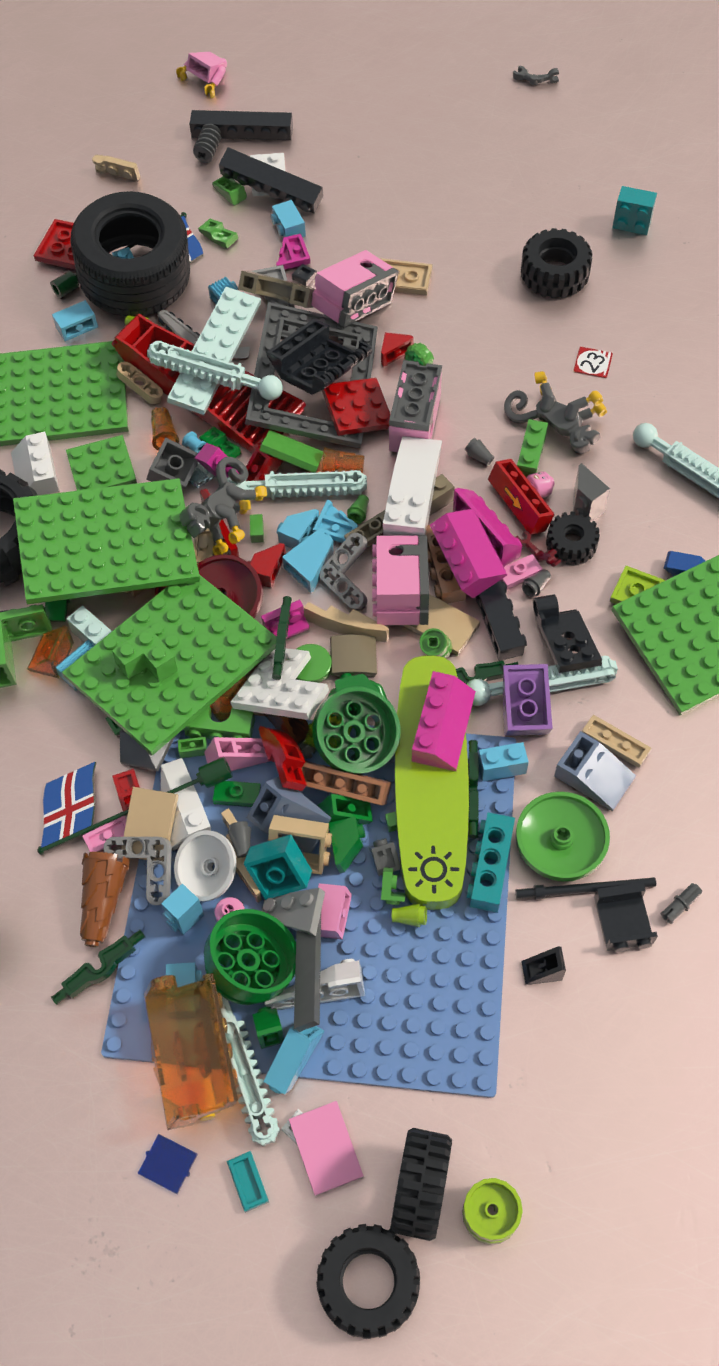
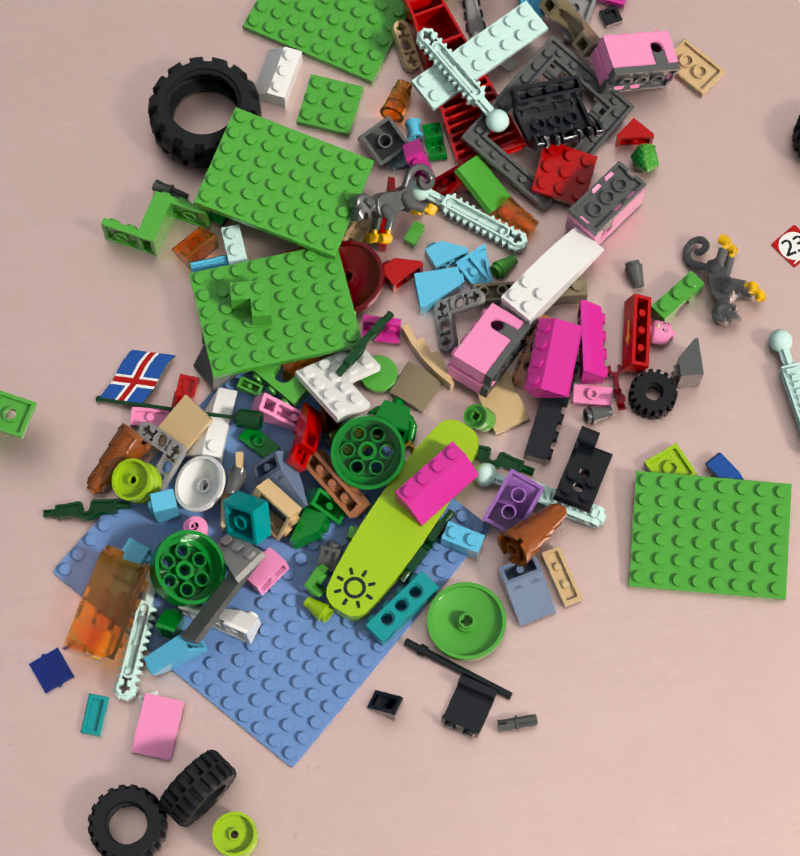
camera: 30 degrees right, 10 degrees up
none -> lime wheel [112,458,162,504]
none -> dark orange cone [498,503,567,566]

